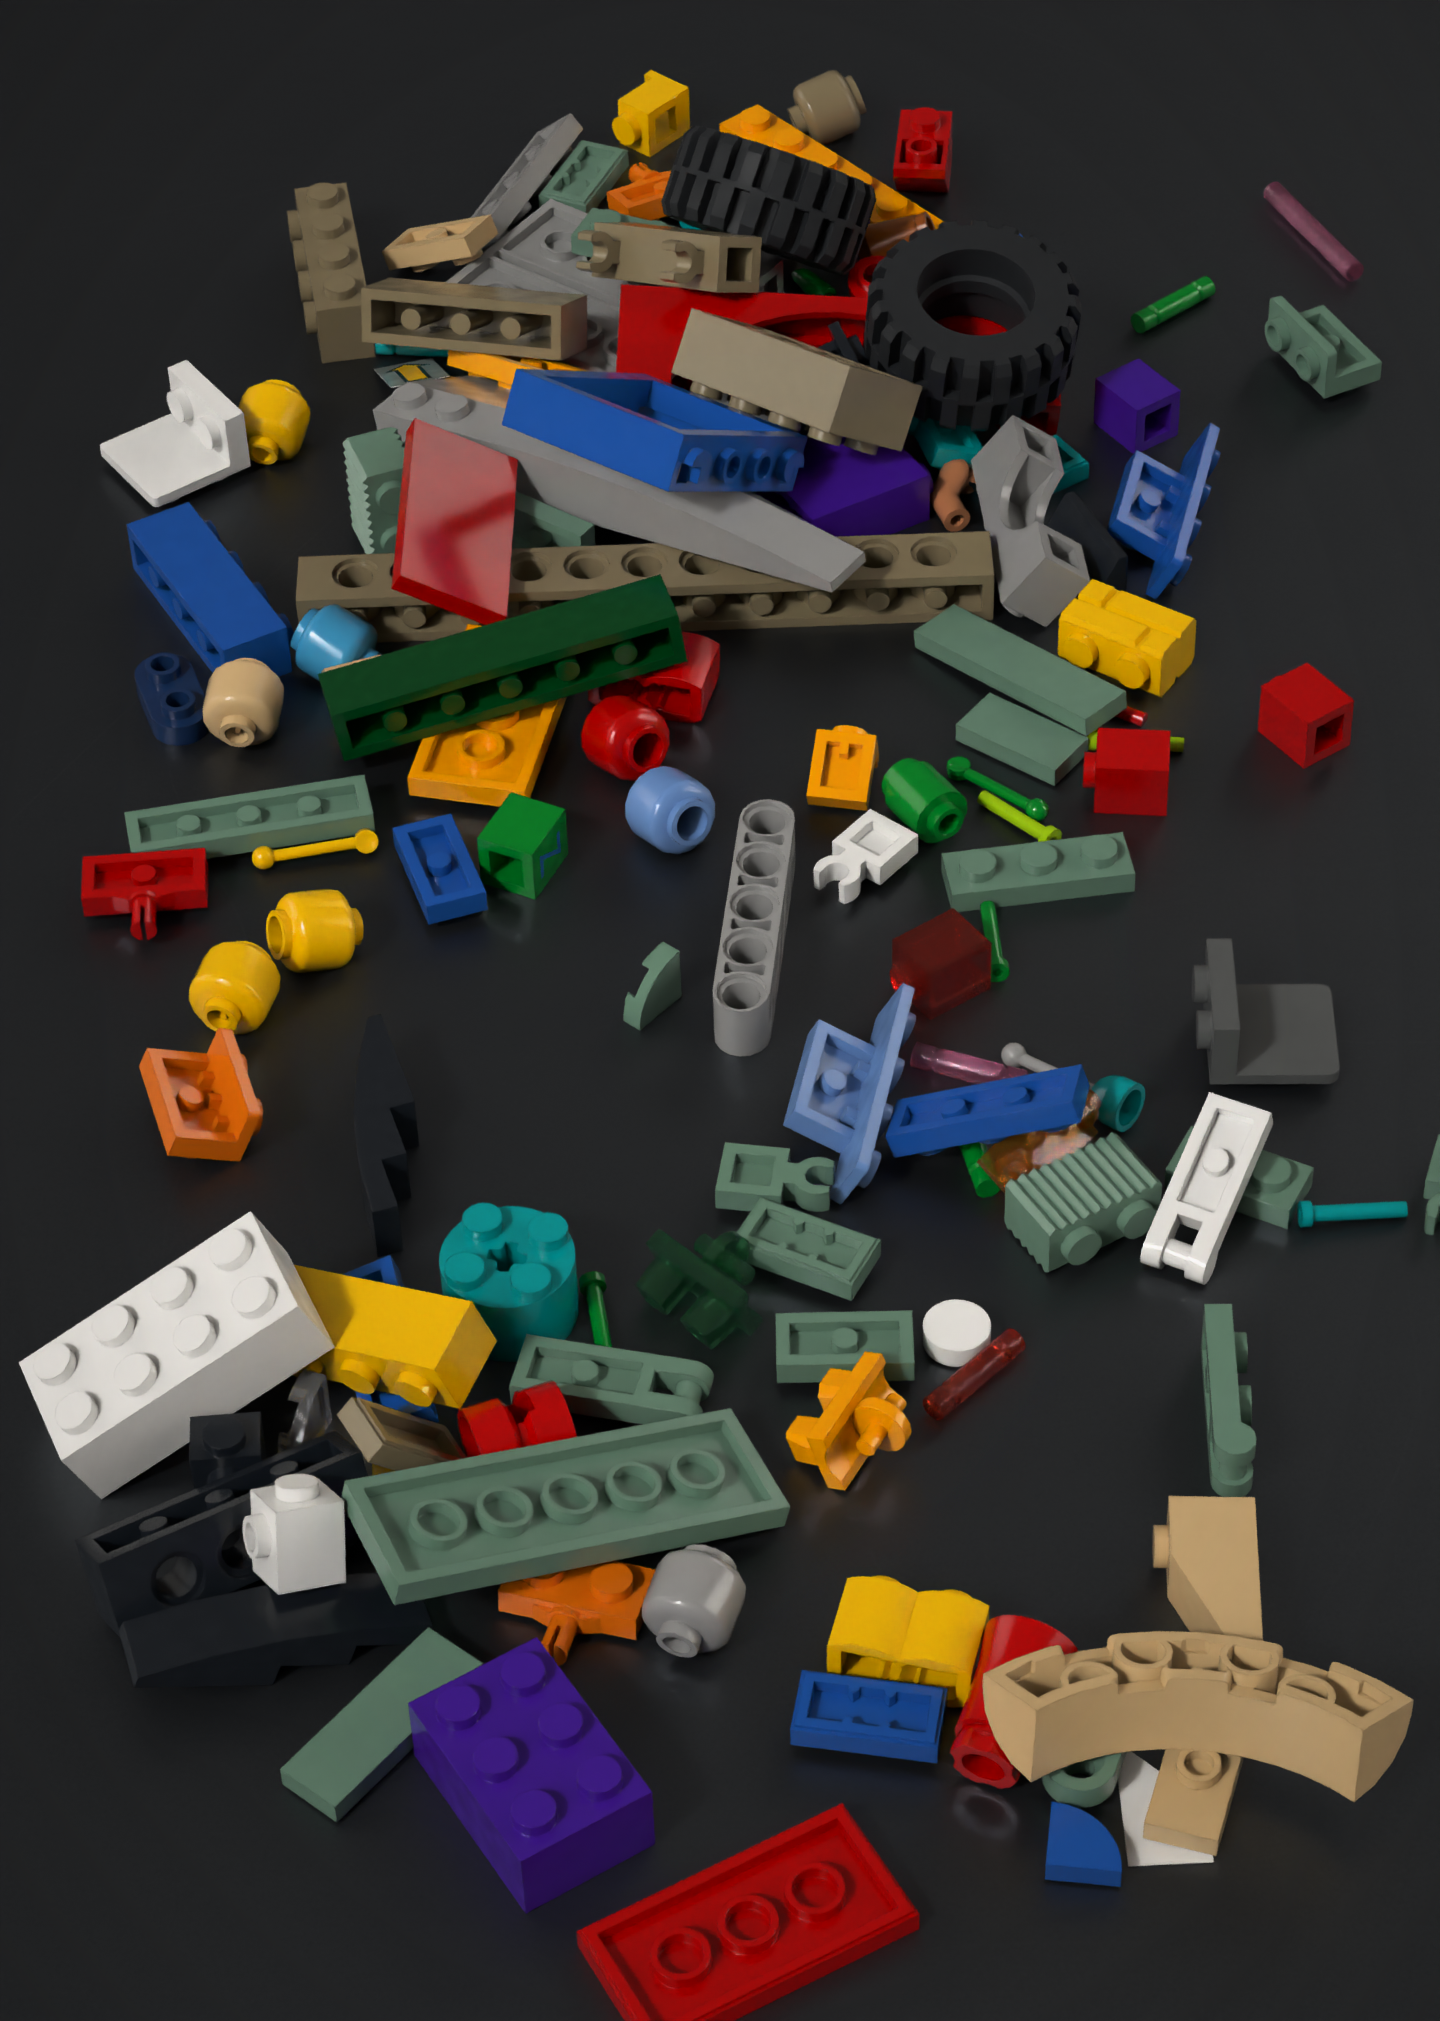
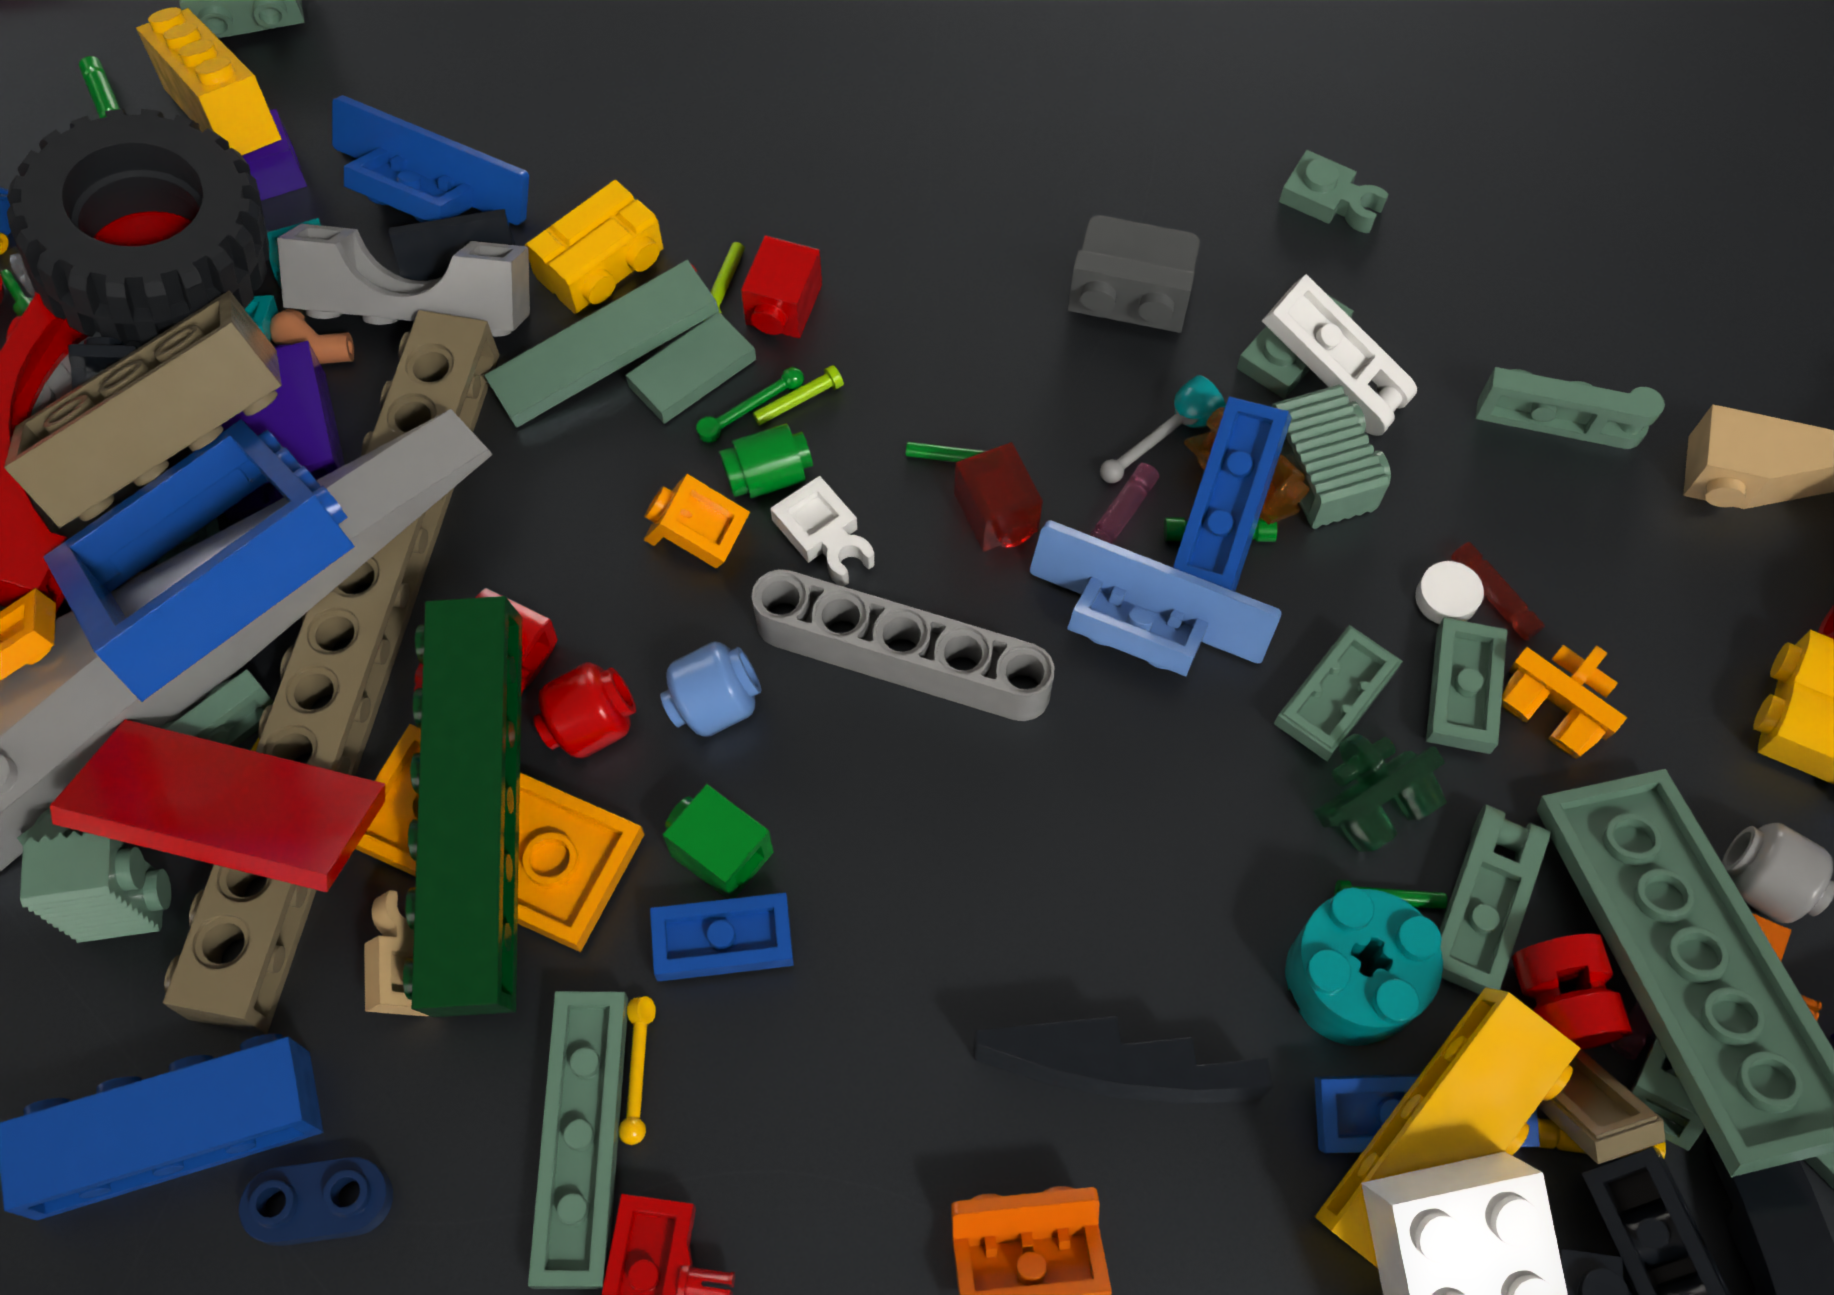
camera: 80 degrees left, 20 degrees up
yellow head [189,941,281,1034] -> none
tan head [203,658,284,747] -> none
white brick [243,1474,346,1595] -> none
yellow head [266,889,364,973] -> none
dark azure head [291,604,382,681] -> none
sand green tile [623,942,682,1031] -> none
sand green plate [715,1142,835,1212] -> none
sand green plate [941,832,1136,913] -> none
red brick [1258,662,1354,769] -> none
teal piece [1297,1200,1408,1228] -> none
none -> yellow brick [136,7,282,155]

